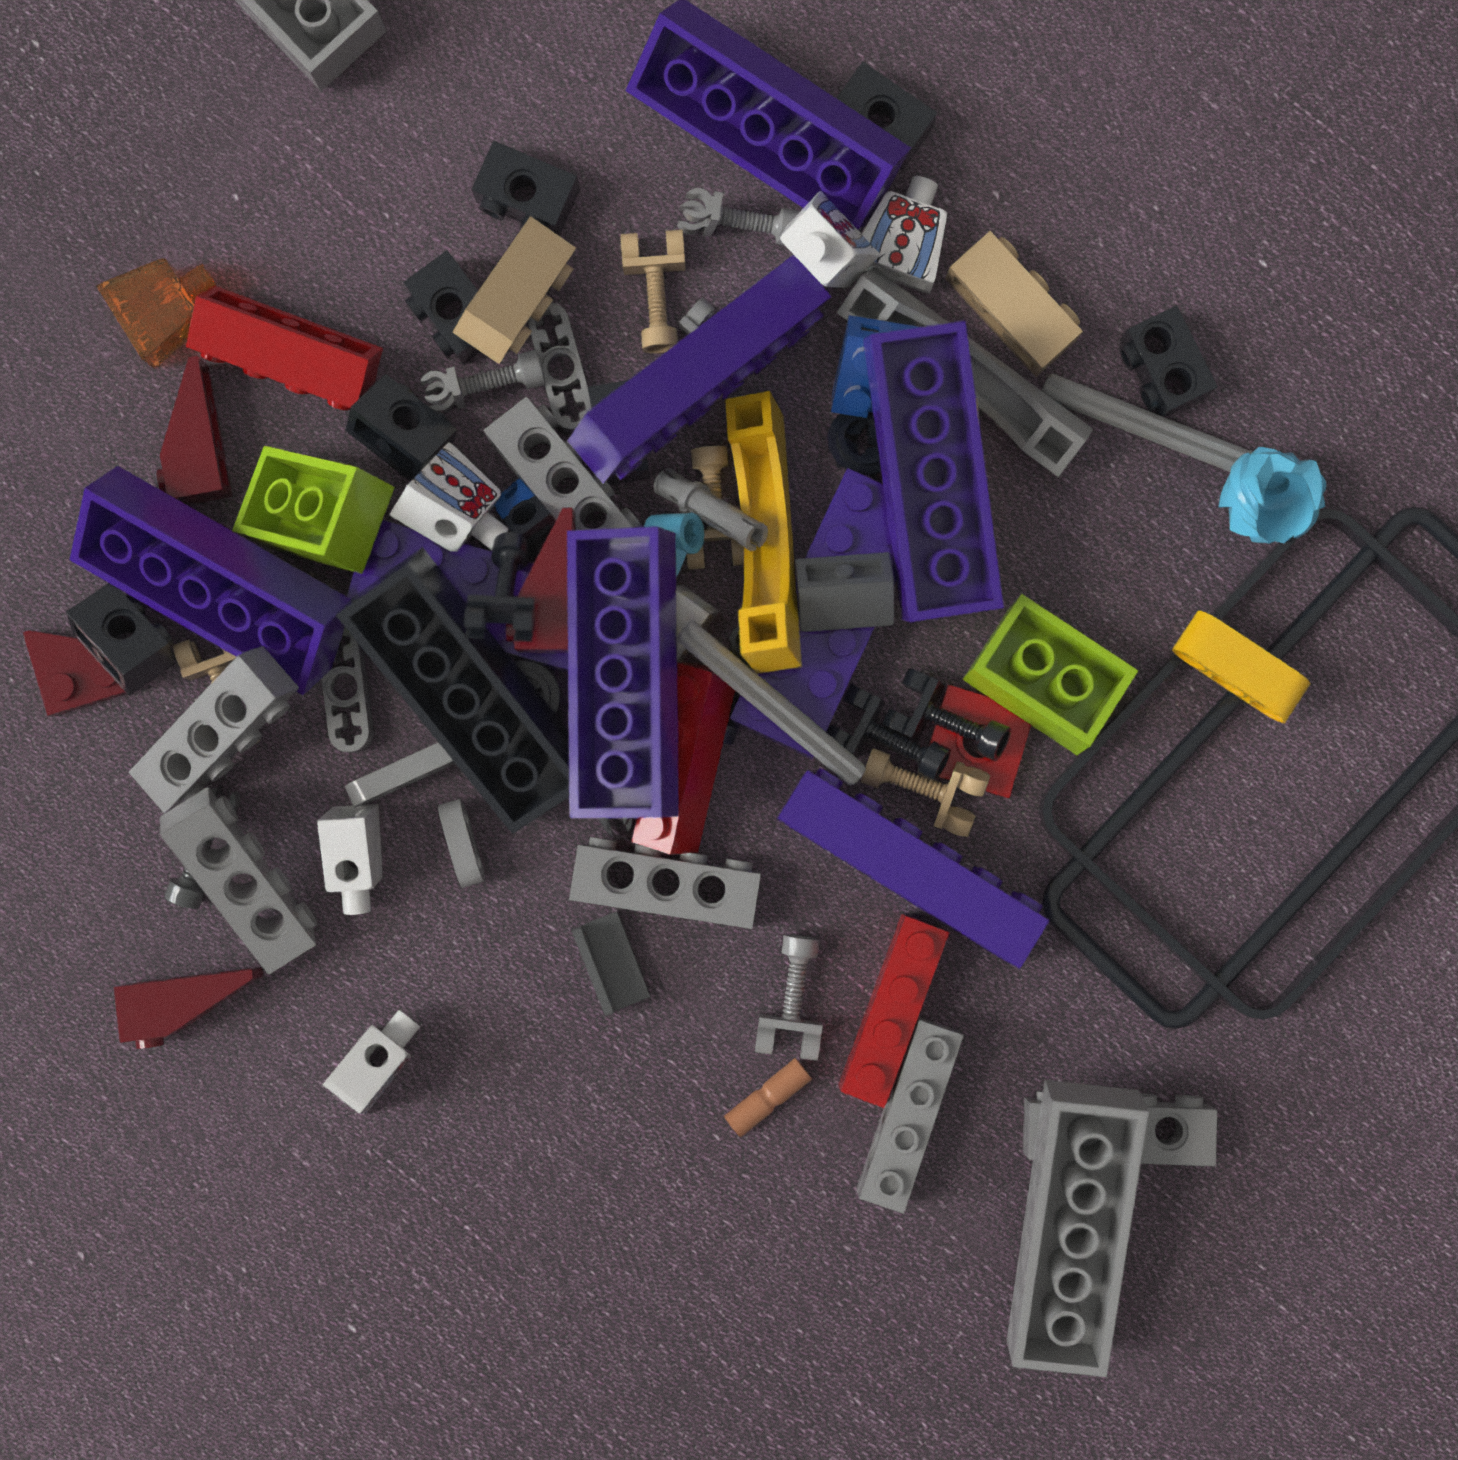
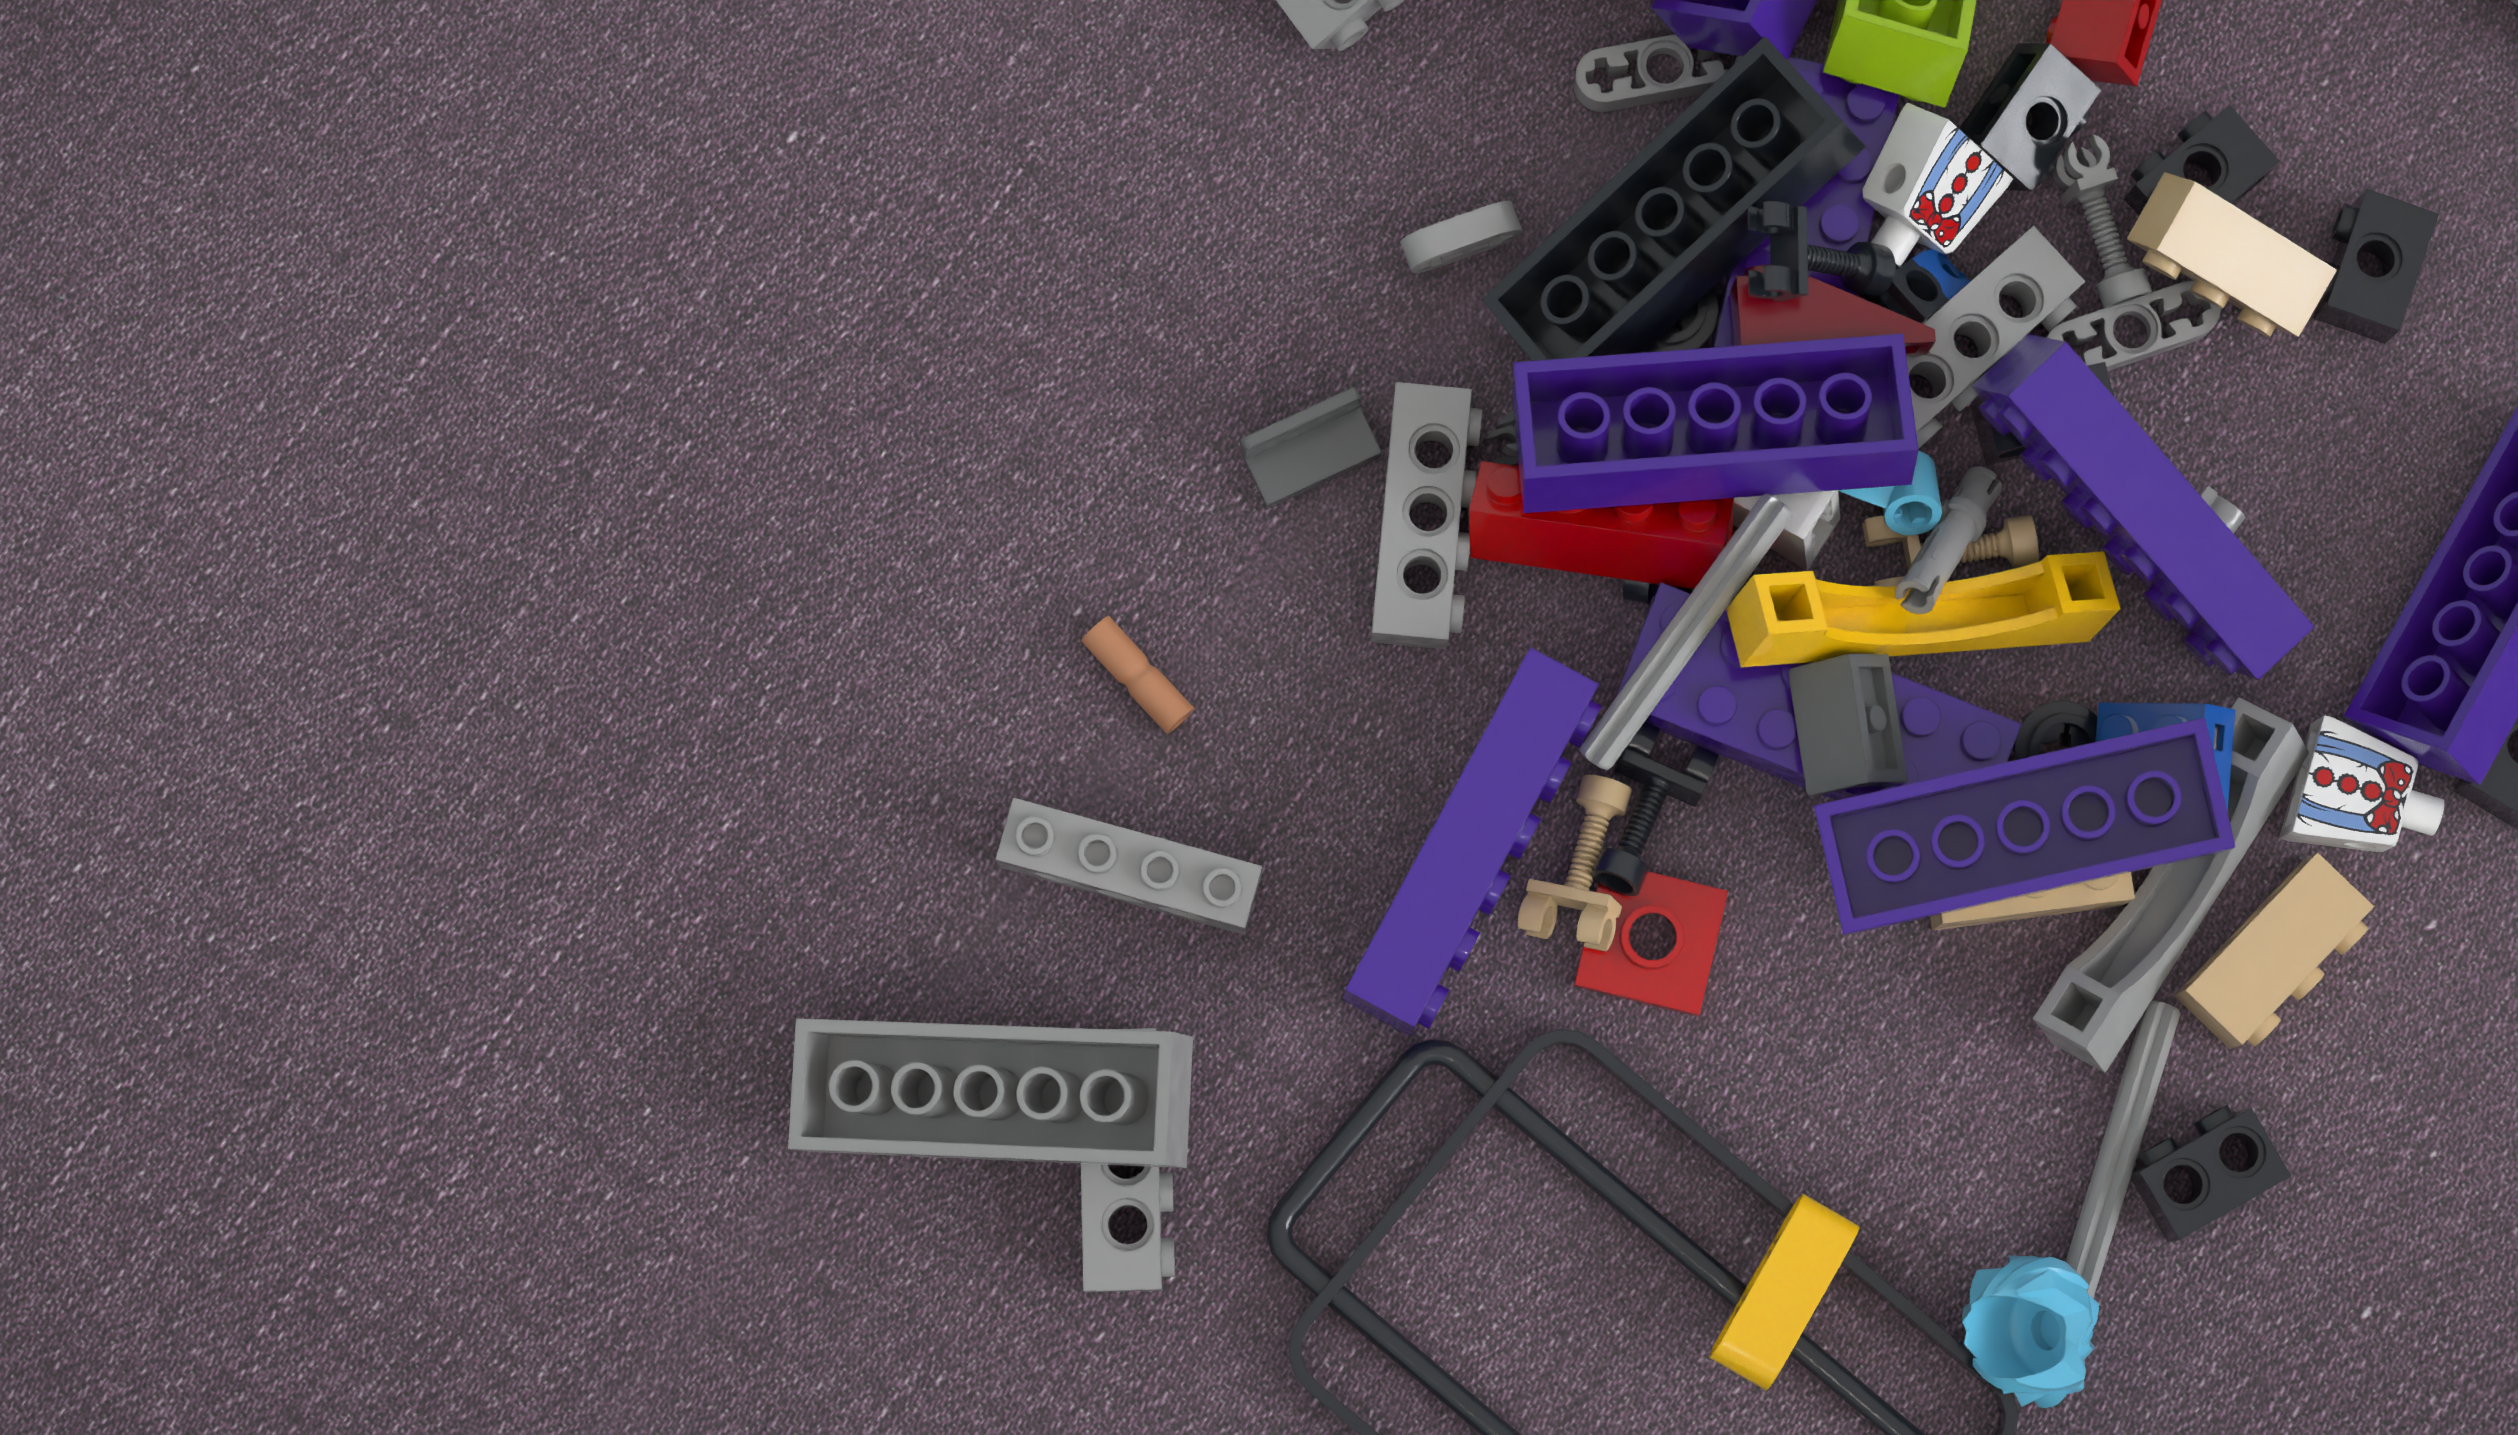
camera: 80 degrees right, 5 degrees down
white torso [317,804,382,915] -> none
white torso [322,1010,420,1114] -> none
light grey beam [345,743,455,808] -> none
tan bar [621,229,686,354] -> none
light grey bar [677,188,800,245] -> none
light grey bar [755,934,823,1061] -> none
white torso [780,191,881,288] -> none
red brick [838,914,950,1108] -> none
black bar [882,668,1011,761] -> none
lime brick [962,594,1138,755] -> none

